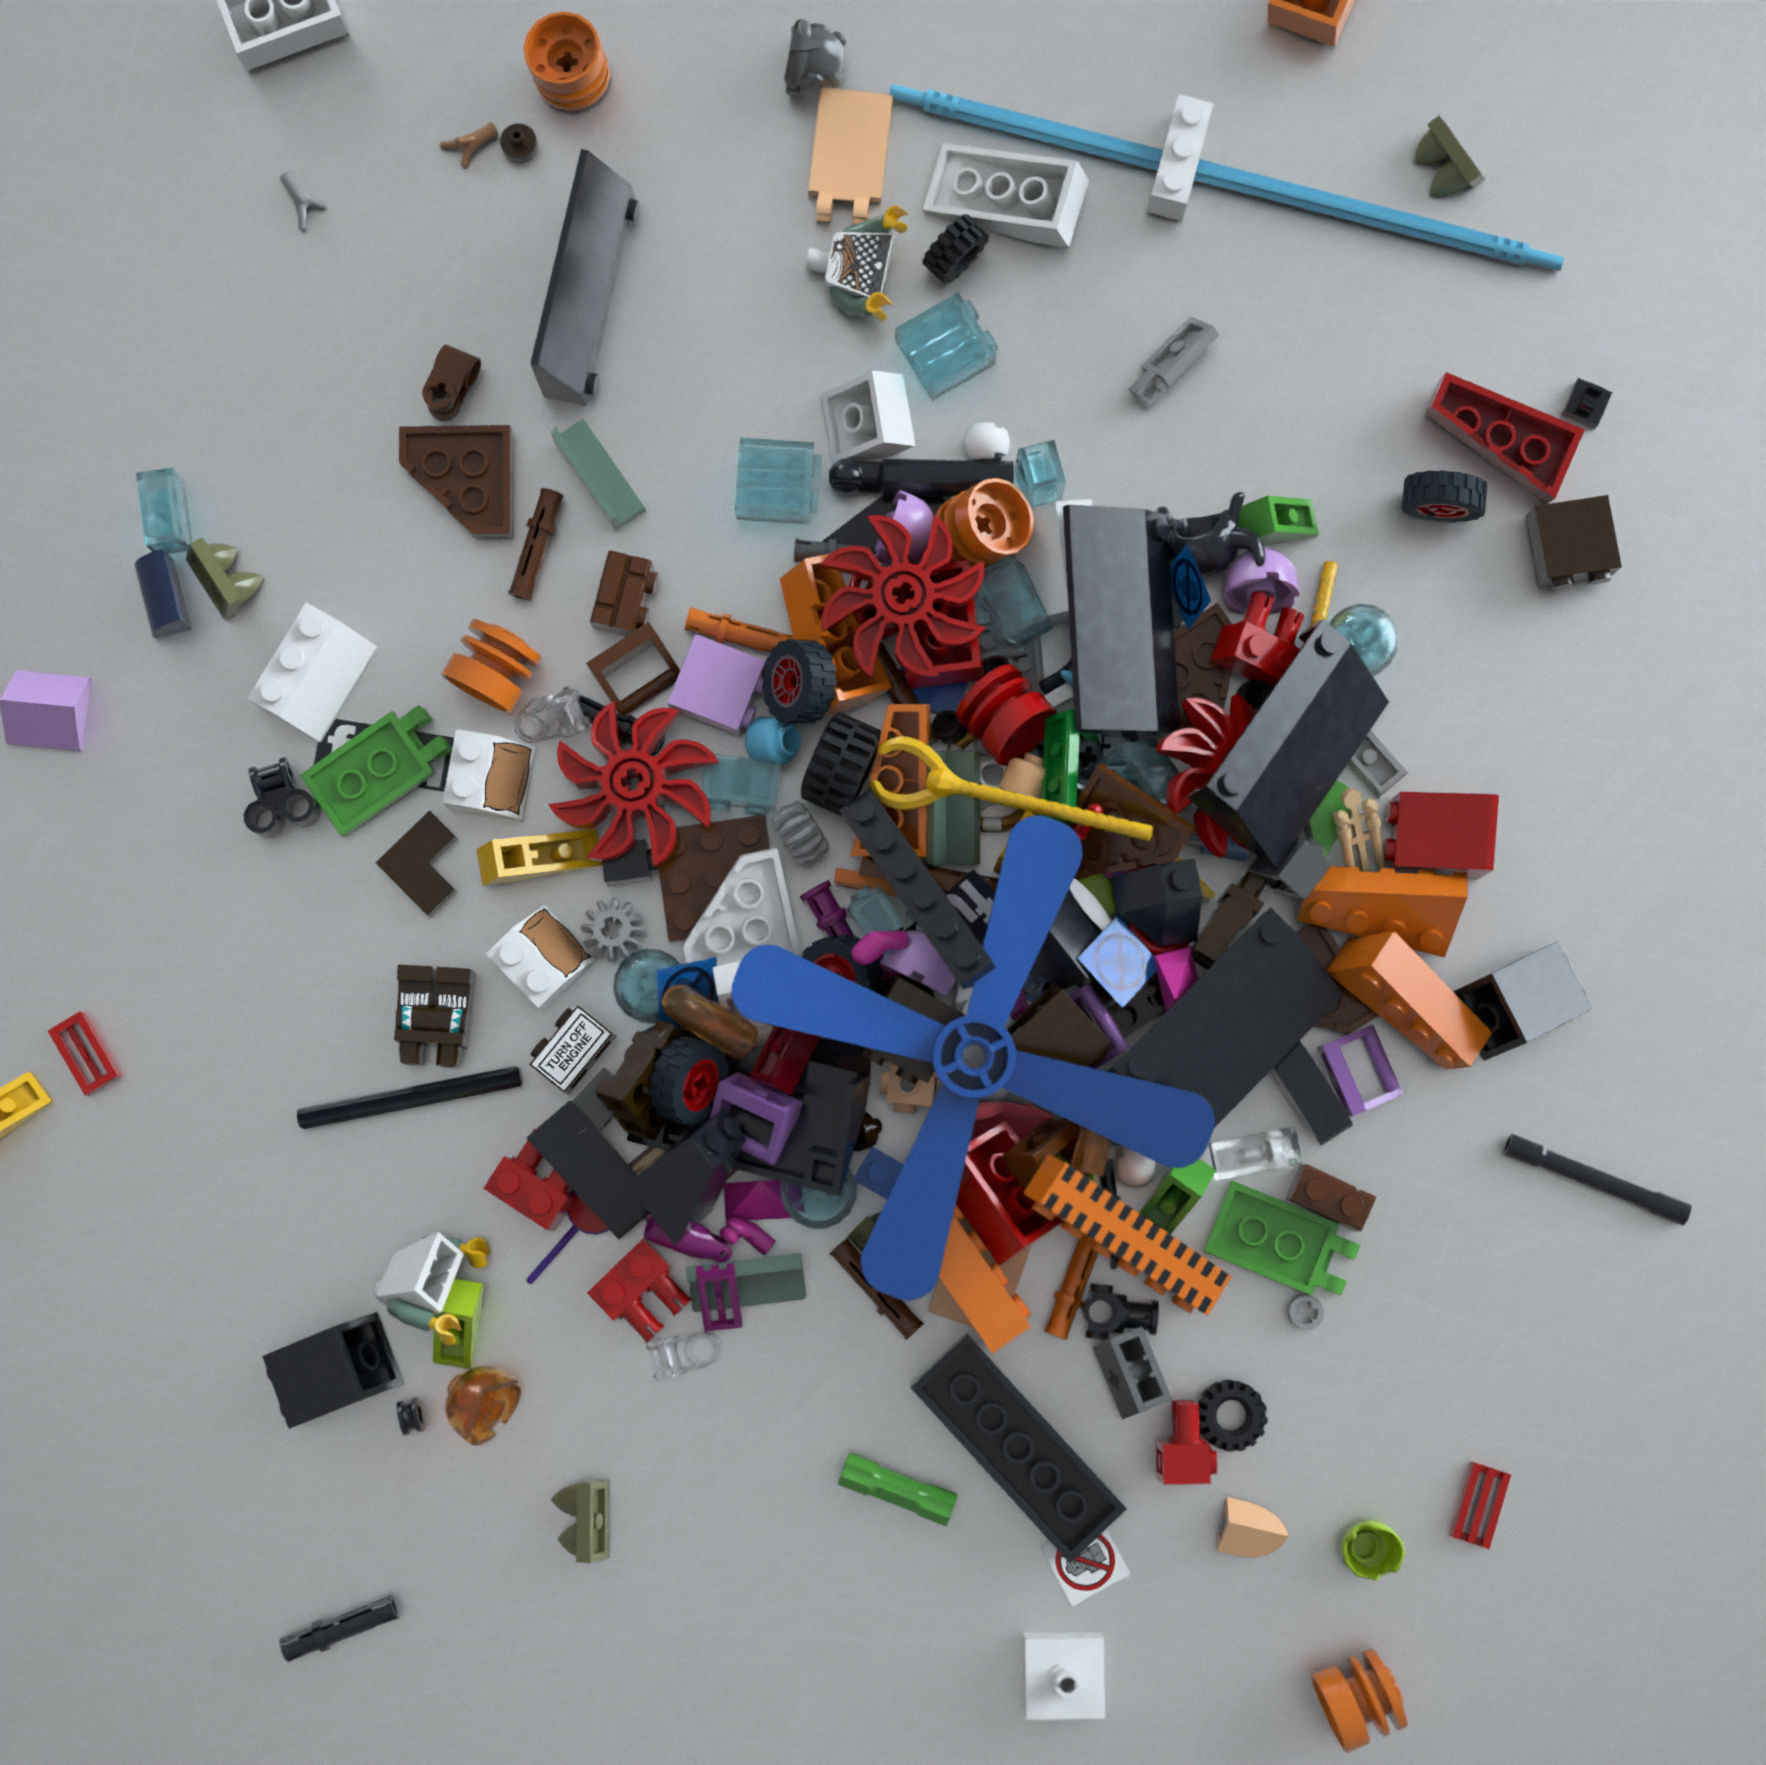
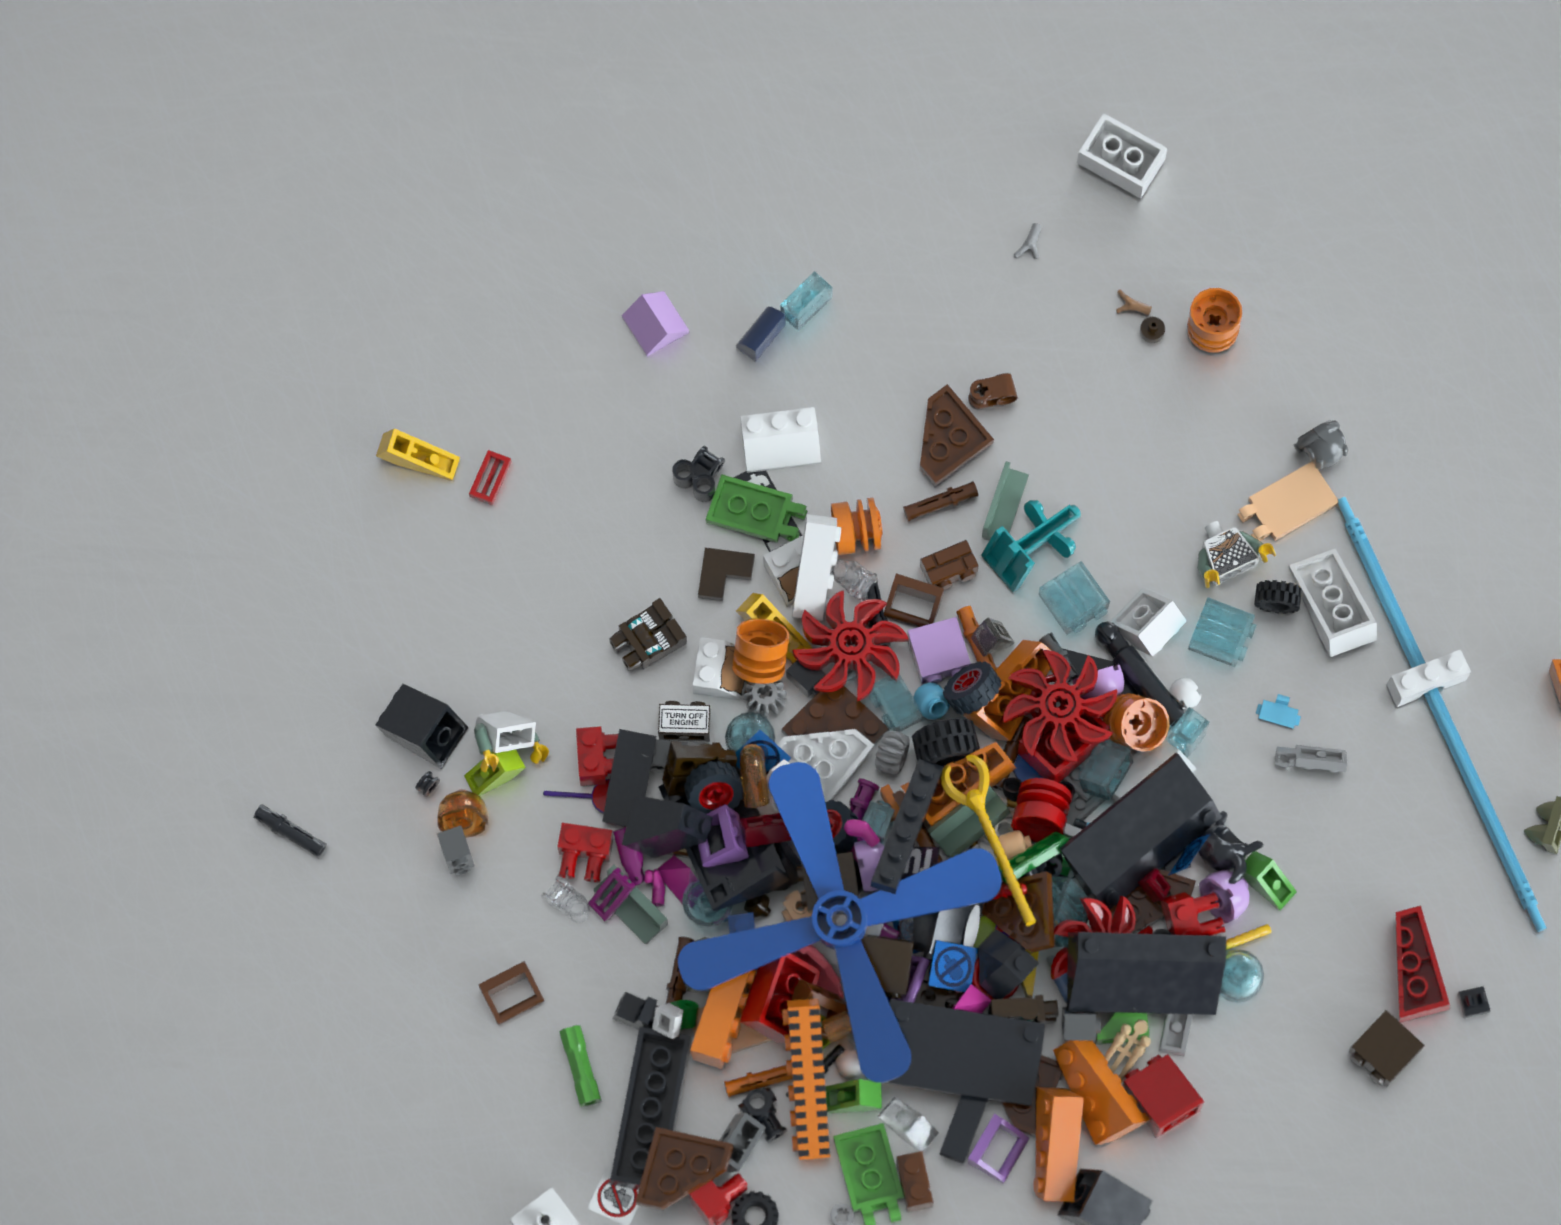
camera: 55 degrees right, 10 degrees down
olive tile [186,537,263,620] -> none
black axle [297,1066,522,1129] -> none
slope [530,149,639,406] -> none
olive tile [551,1480,609,1563] -> none
black wheel [1402,470,1488,522] -> none
none -> dark grey brick [437,826,474,875]
none -> reddish brown tile [478,961,544,1025]
none -> black brick [612,992,659,1029]
none -> reddish brown plate [636,1127,733,1210]
none -> white leg [652,1000,699,1039]
none -> orange wheel [732,619,789,684]
none -> white brick [792,514,841,621]
none -> clear smoke slope [971,617,1015,657]
none -> teal piece [981,500,1081,592]
none -> dark red slope [1138,868,1171,902]
none -> medium azure piece [1256,694,1301,729]

